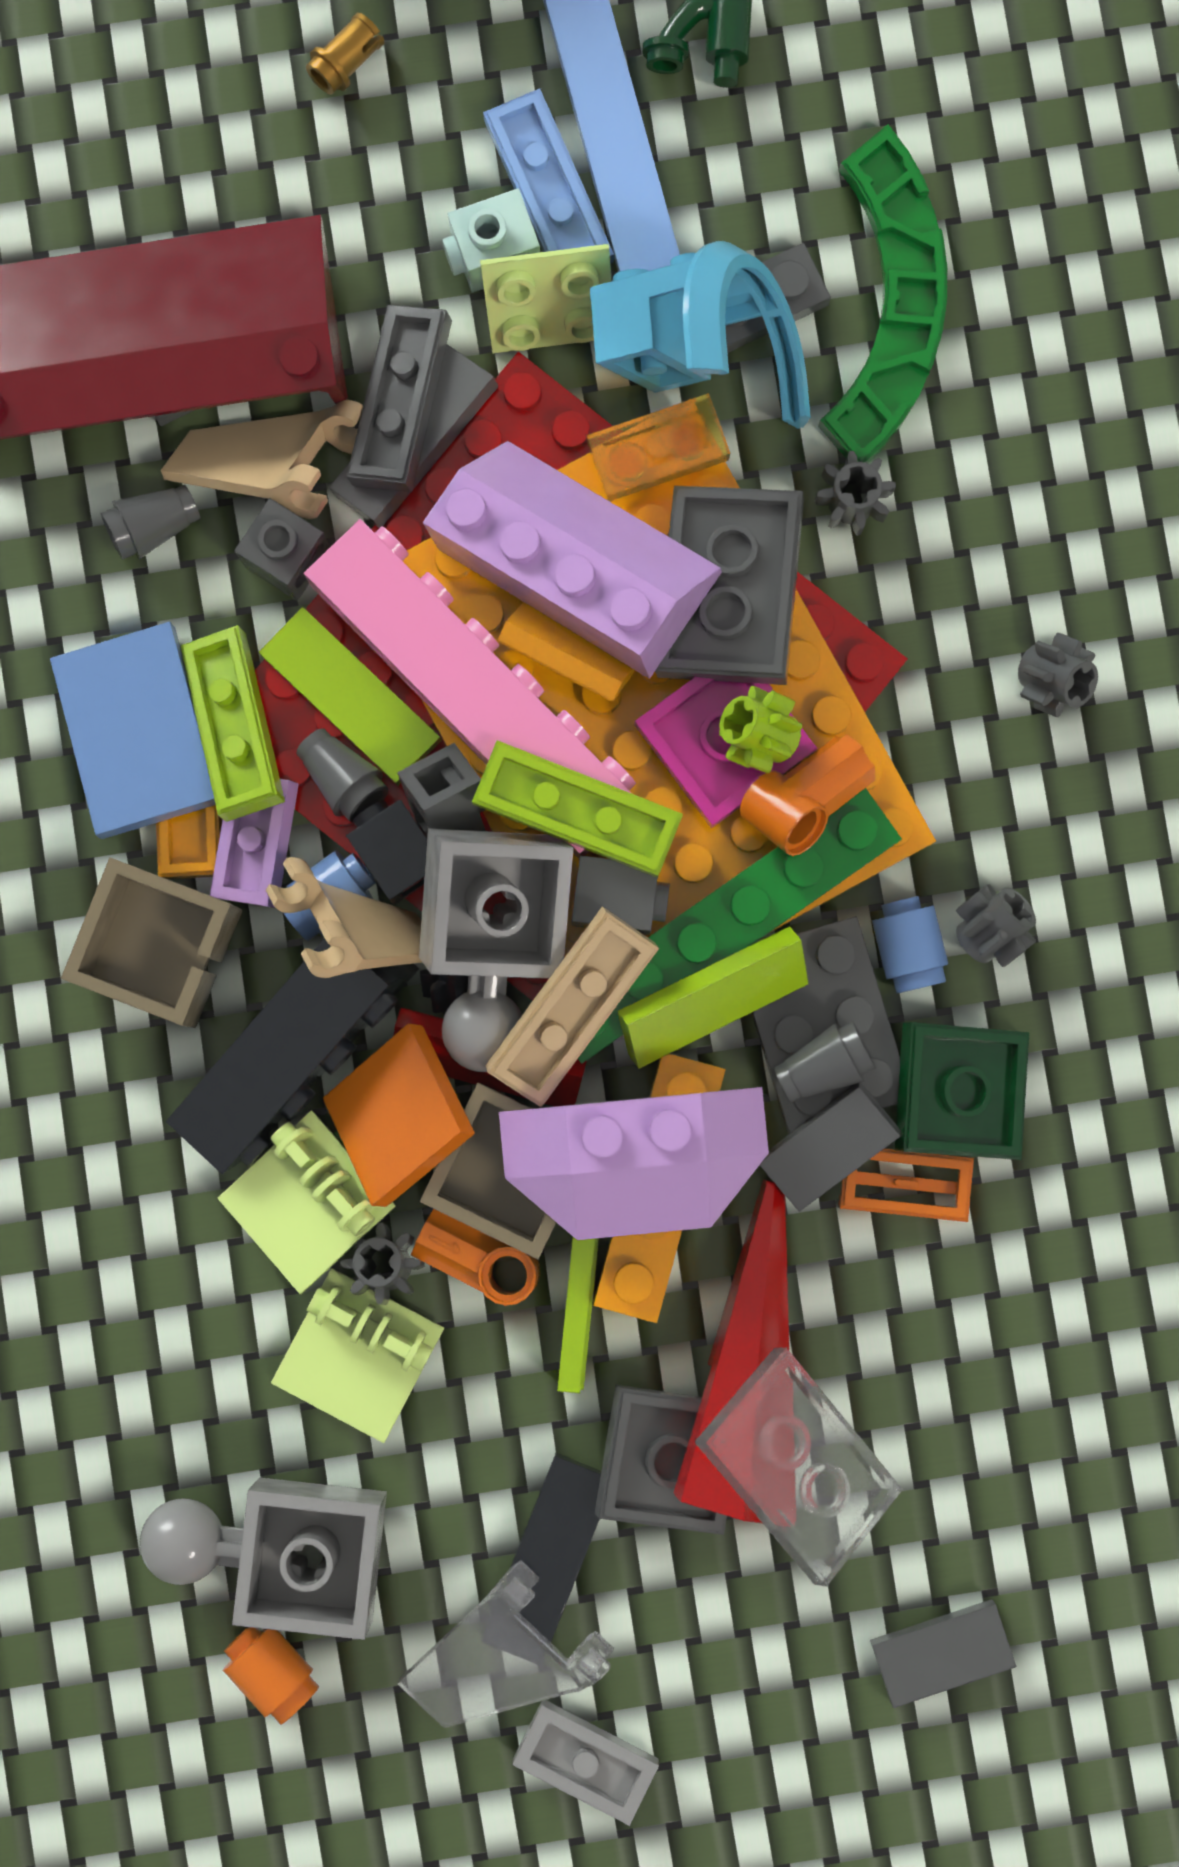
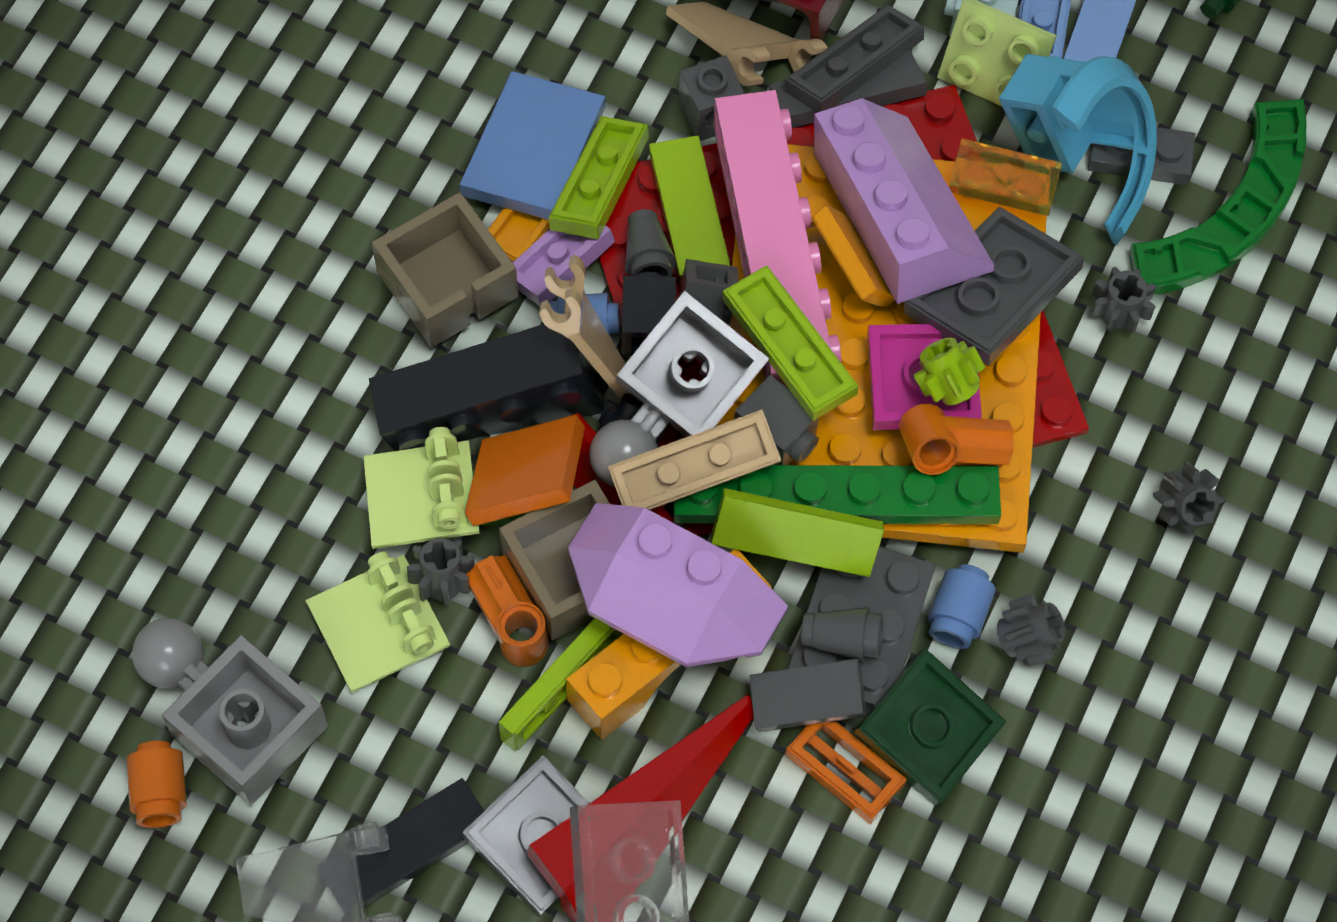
camera: 30 degrees right, 20 degrees down
dark grey cone [101,484,201,560] -> none

